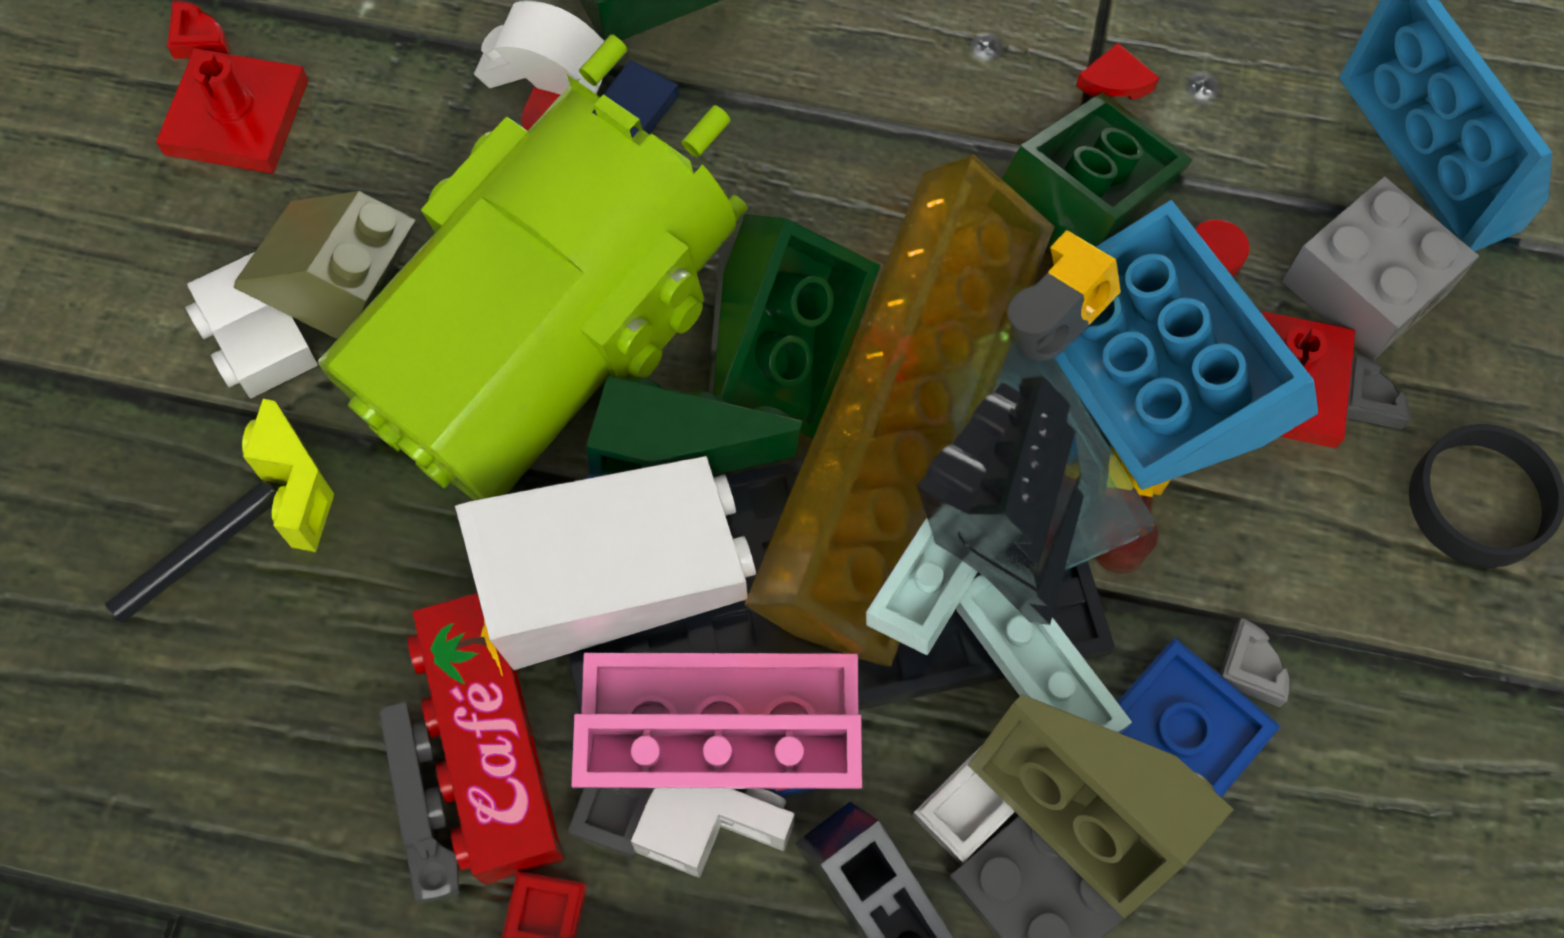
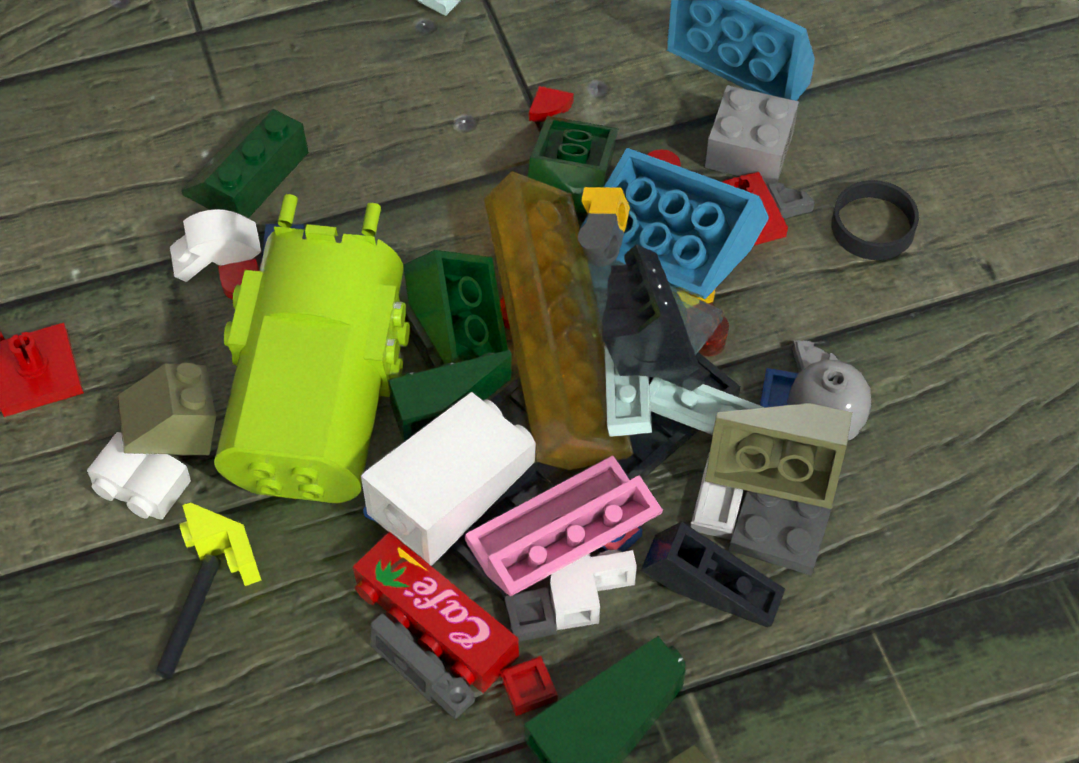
camera: 30 degrees left, 10 degrees down
none -> light grey cylinder [787,359,871,440]

